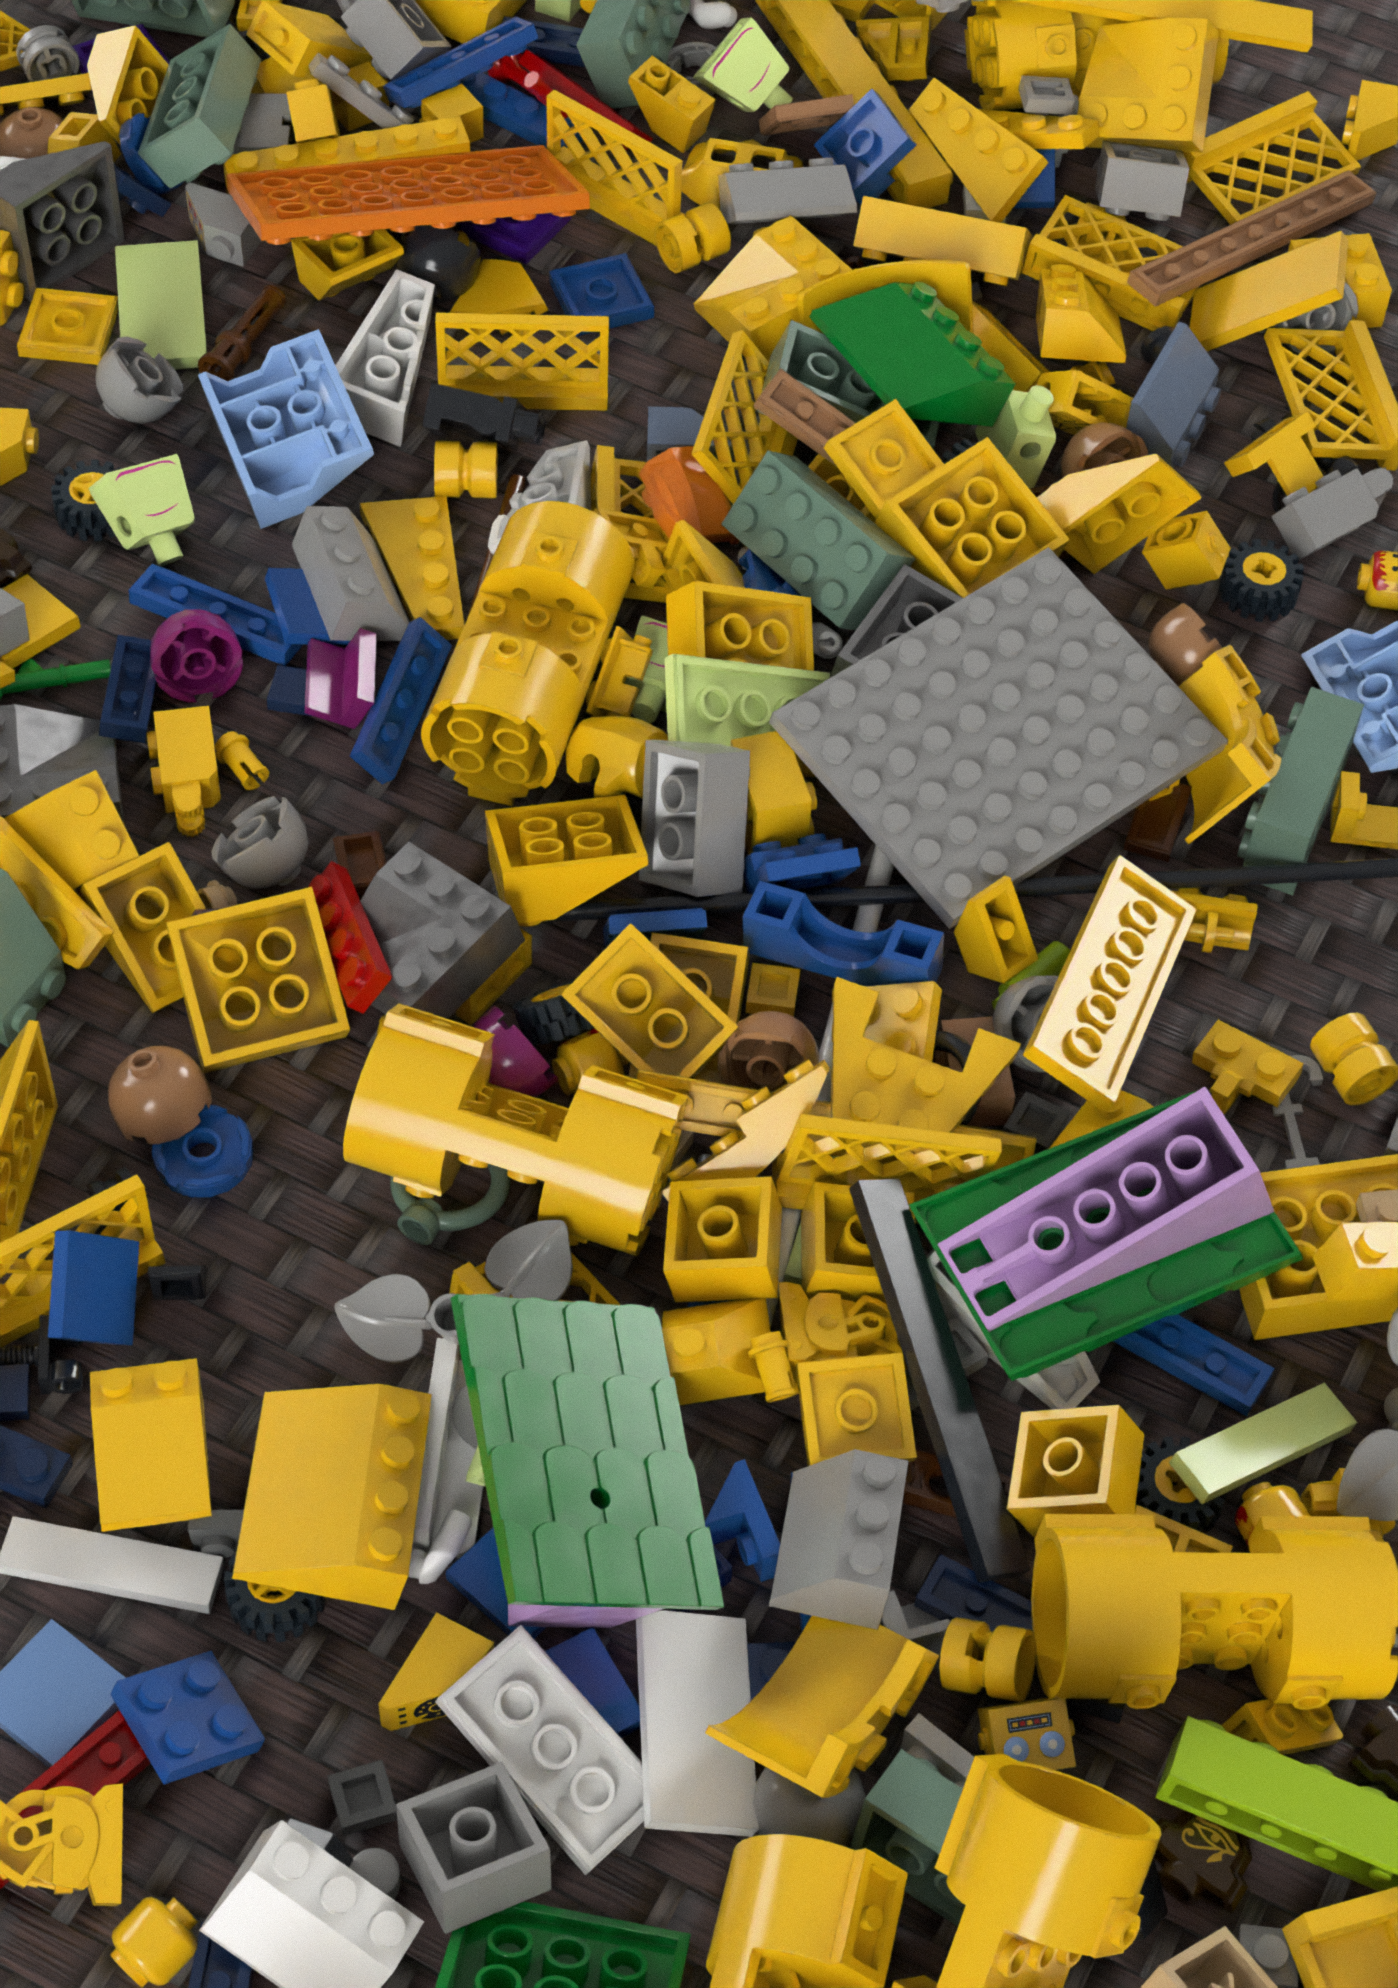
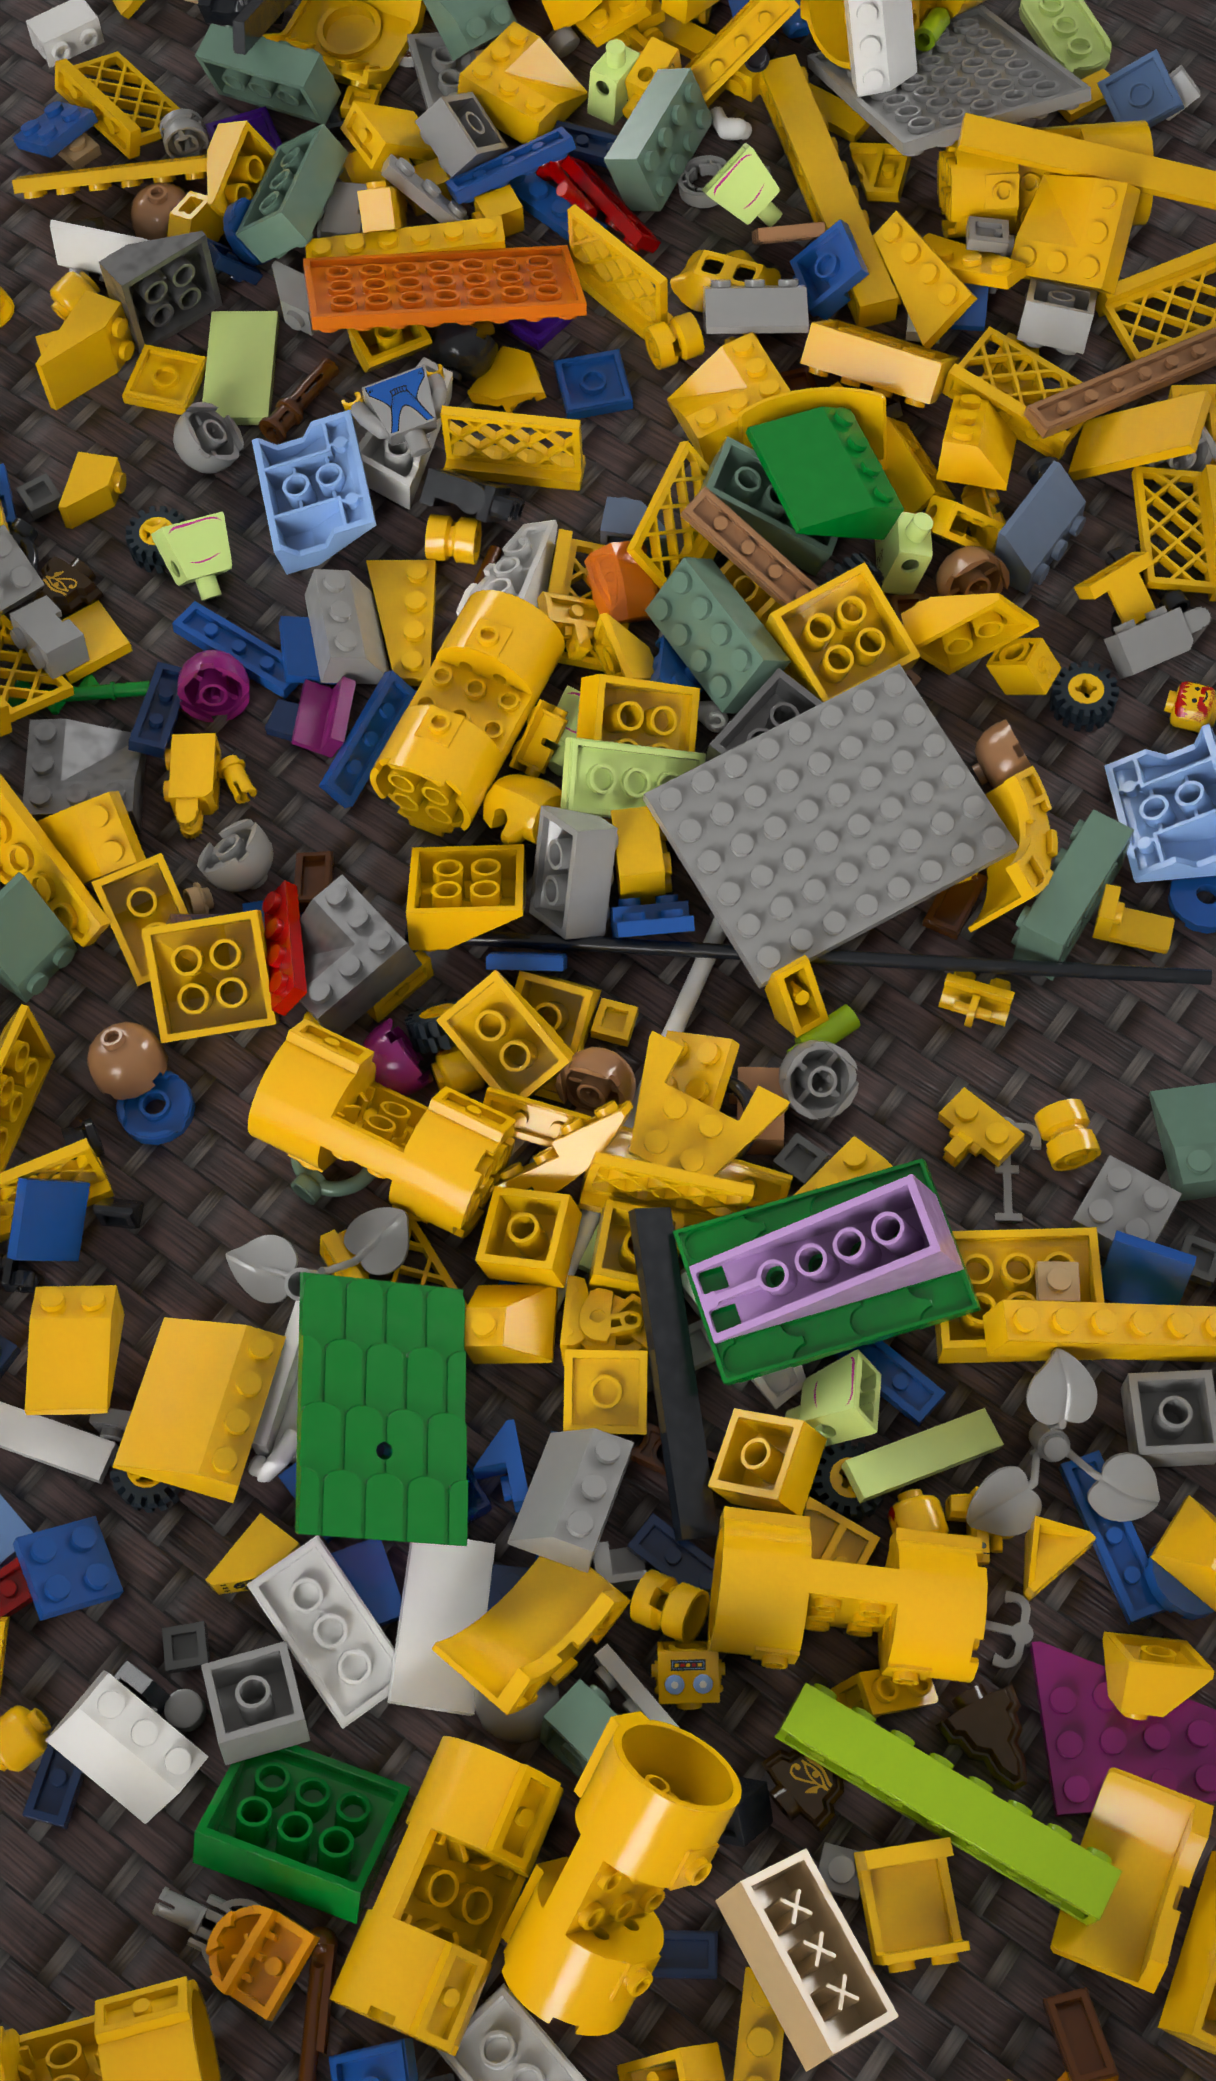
camera: 15 degrees right, 10 degrees up
yellow slope [628,55,716,154] -> none
blue arch [742,881,944,986] -> none
yellow pin [748,1331,799,1402] -> none
yellow plate [823,399,944,519] -> none
plate [1023,855,1197,1112] -> none
none -> light grey torso [341,364,448,457]
none -> yellowish green torso [785,1349,882,1446]

